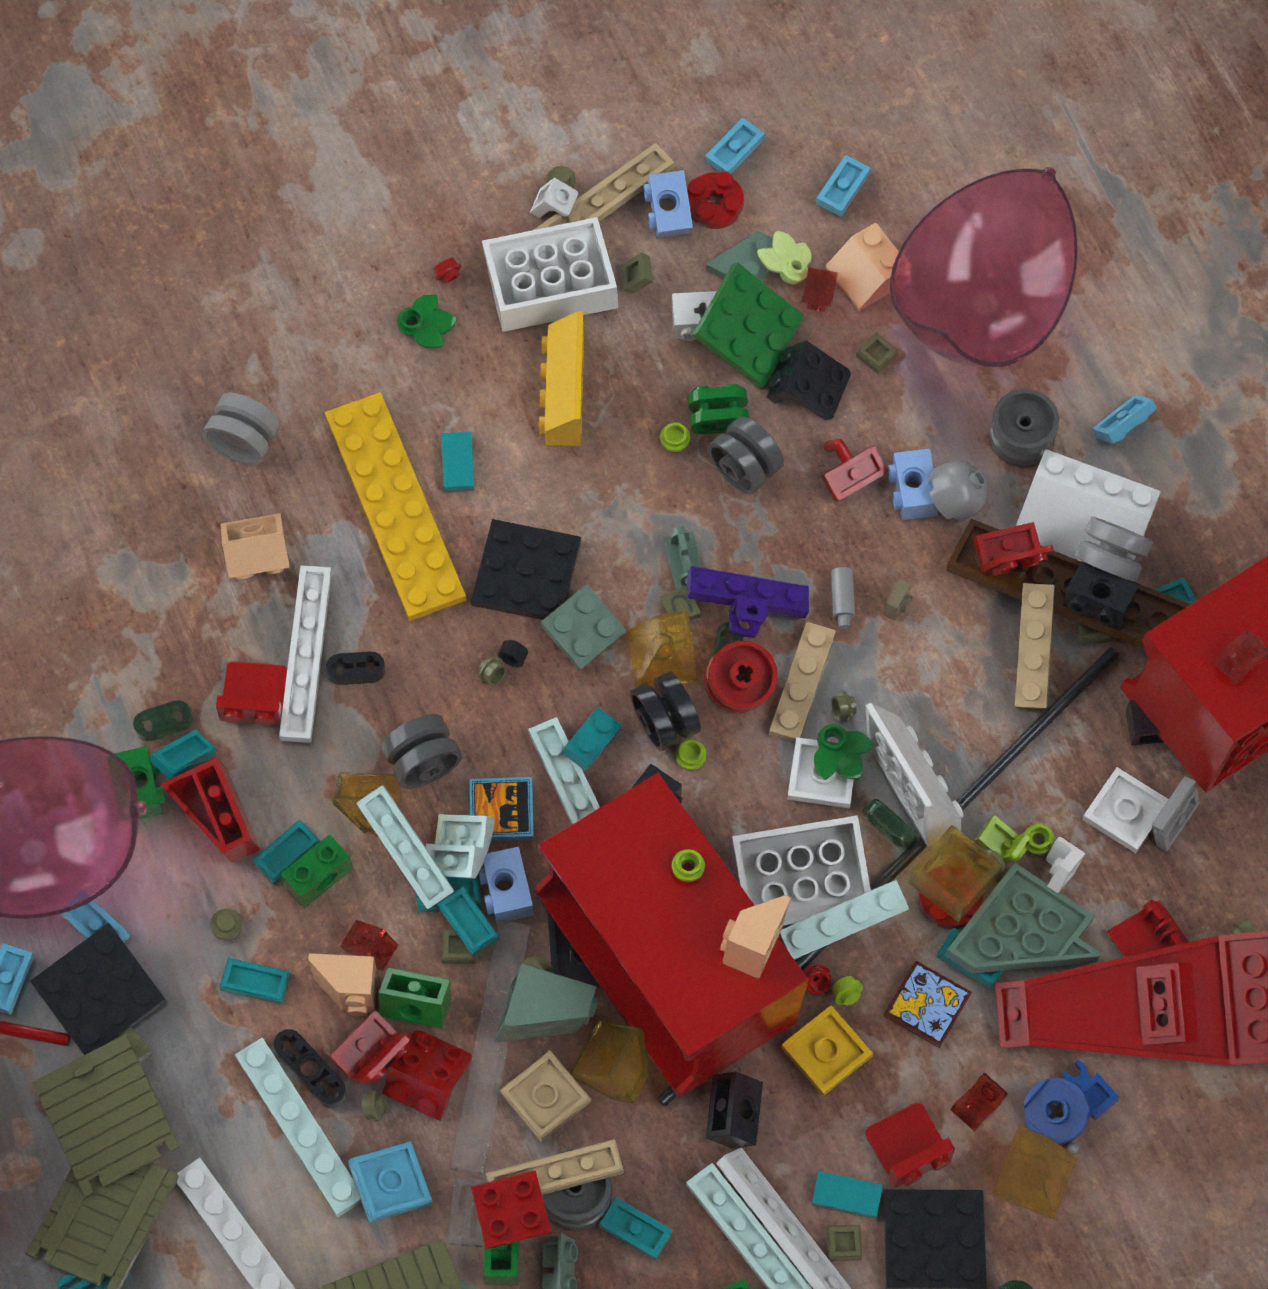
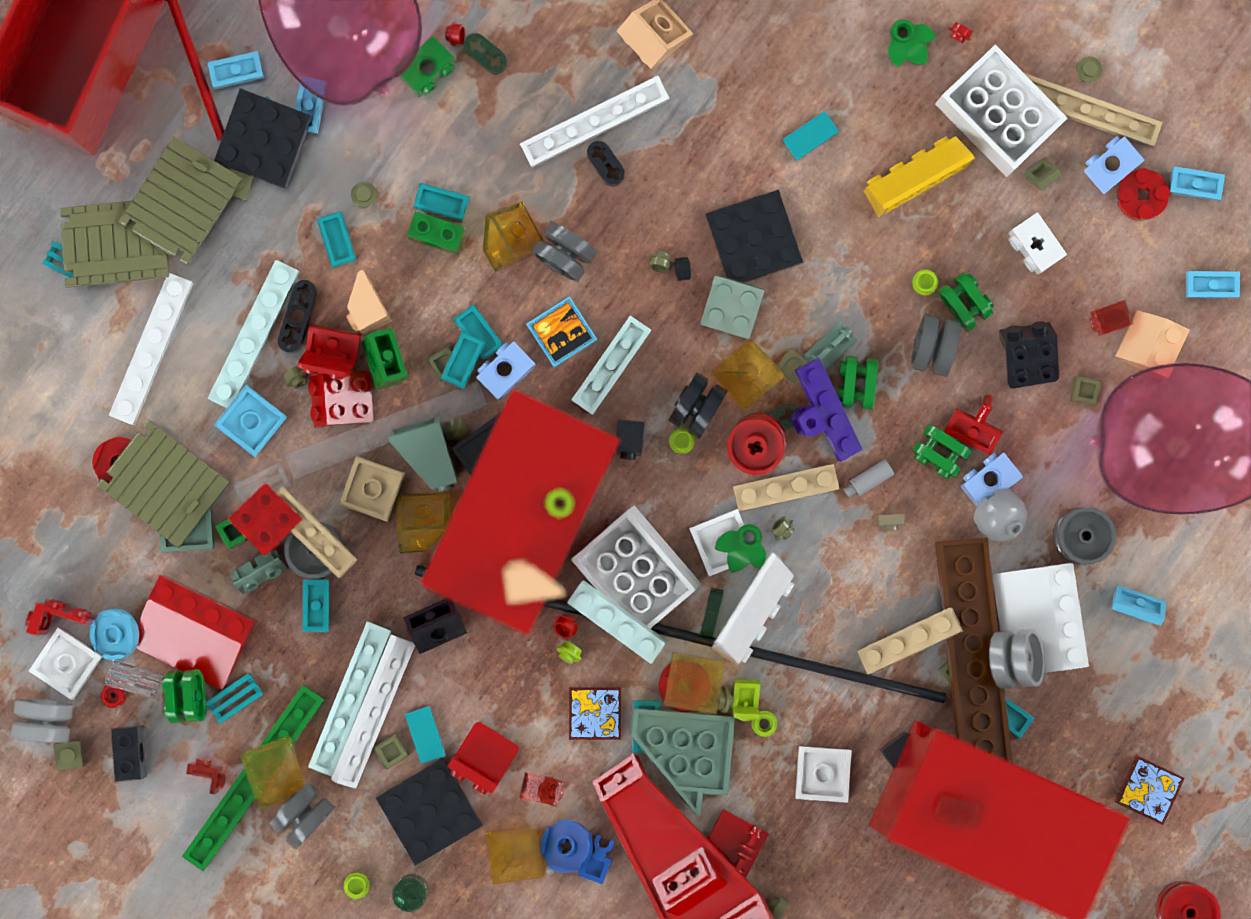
camera: 55 degrees right, 20 degrees up
teal tile [149,729,217,780] -> none
red wedge [160,757,261,863] -> none
red bracket [216,662,288,726] -> none
yellow plate [325,392,467,622] -> none
clear red bracket [340,920,398,970] -> none
light aqua plate [356,785,455,909] -> none
light aqua slope [426,814,495,879] -> none
white bracket [530,177,578,218] -> none
teal plate [561,707,623,771] -> none
green plate [692,262,804,388] -> none
sand green wing [706,231,773,283] -> none
yellowish green plate [757,231,812,285] -> none
yellow plate [781,1005,873,1096] -> none
red bracket [973,522,1054,576] -> none
white bracket [1046,837,1086,894] -> none
black brick [1063,561,1139,630] -> none
light grey plate [1152,776,1200,852] -> none
none -> red plate [445,21,466,47]
none -> green brick [837,356,878,410]
none -> green brick [912,424,972,480]

